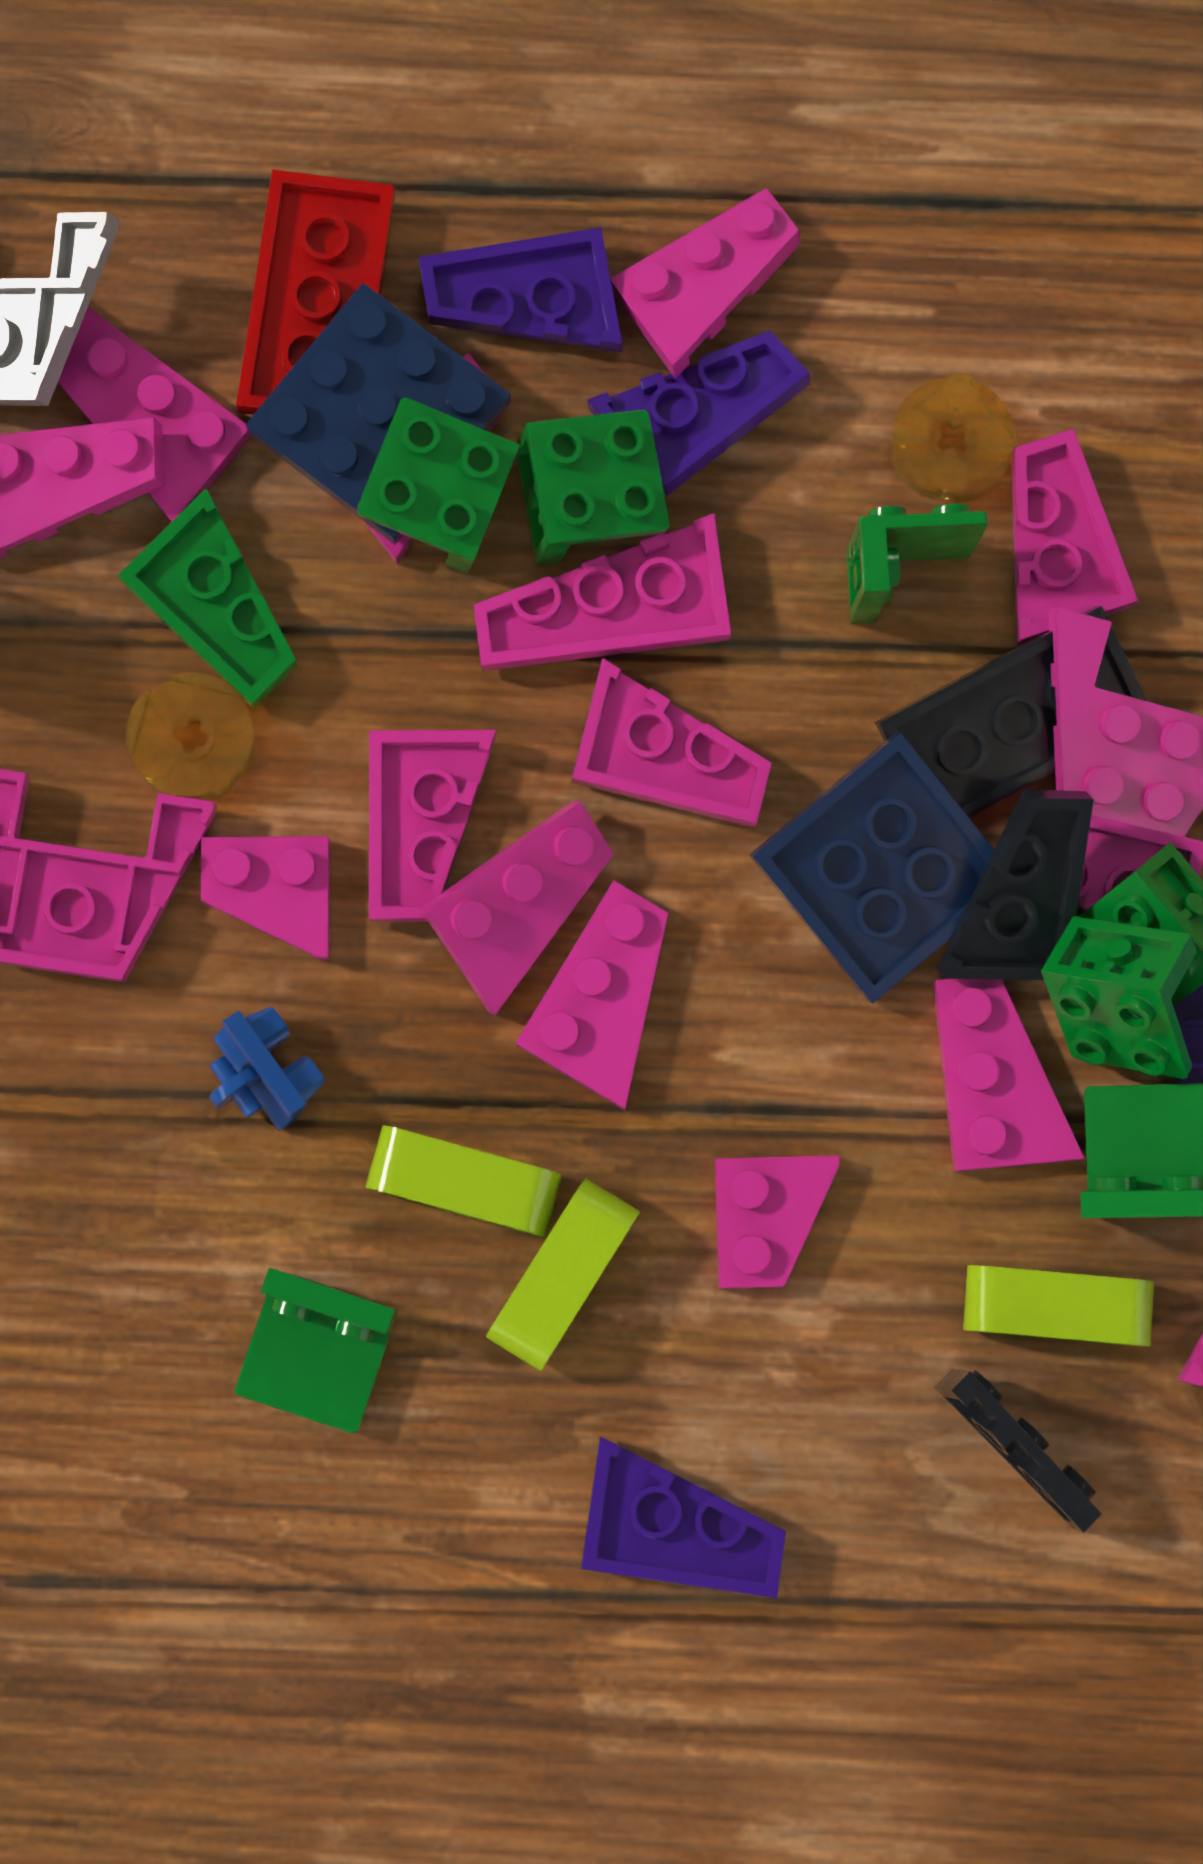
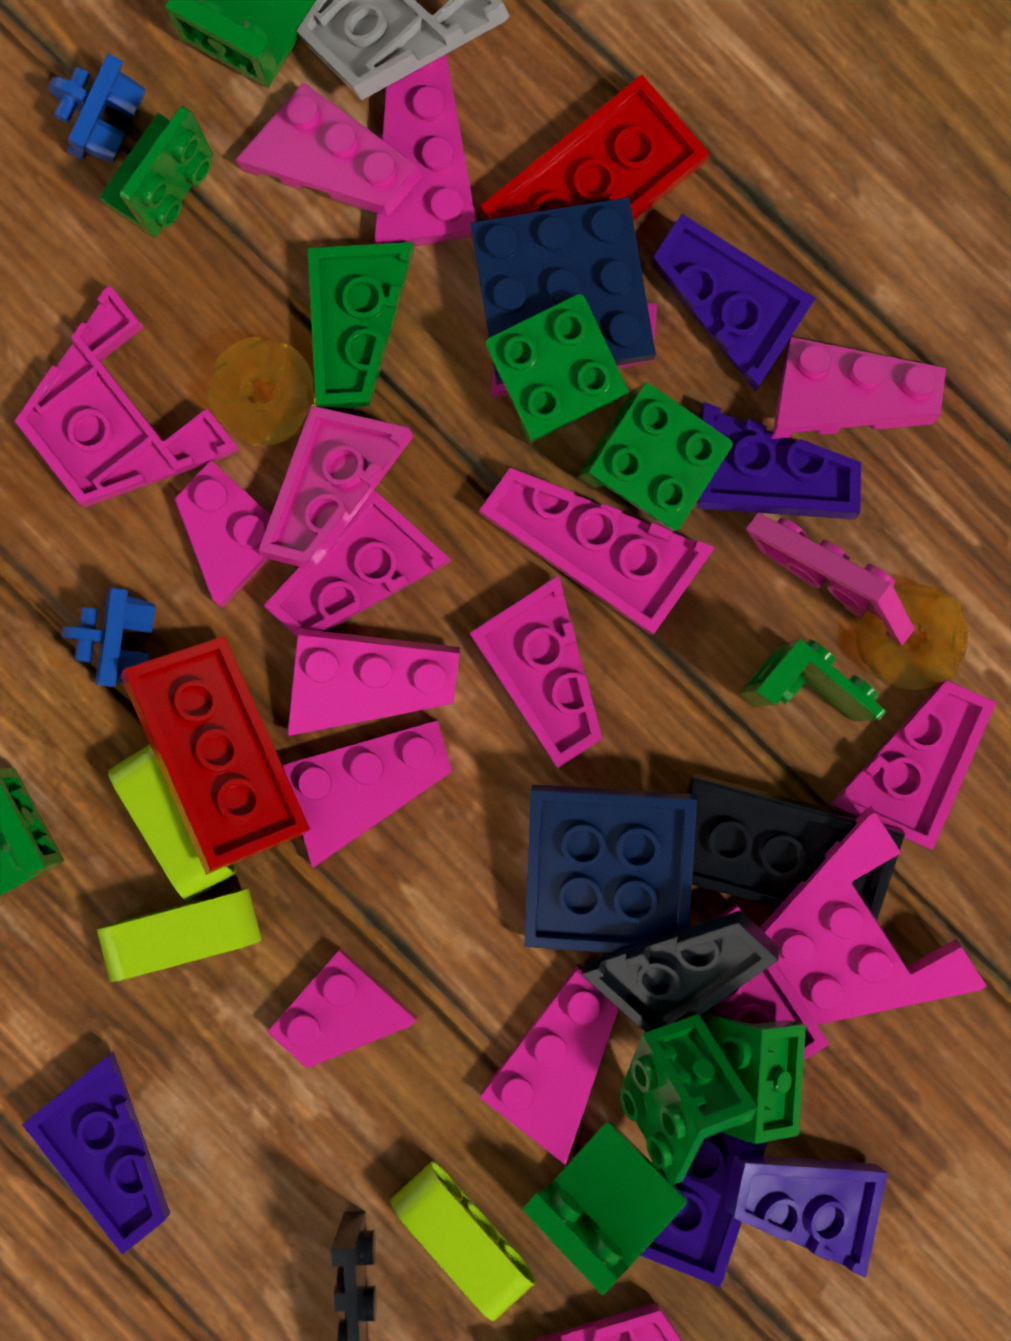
camera: 50 degrees right, 5 degrees up
none -> red plate [121,636,311,875]
none -> dark pink wing [258,406,414,570]
none -> dark pink wing [746,512,915,646]

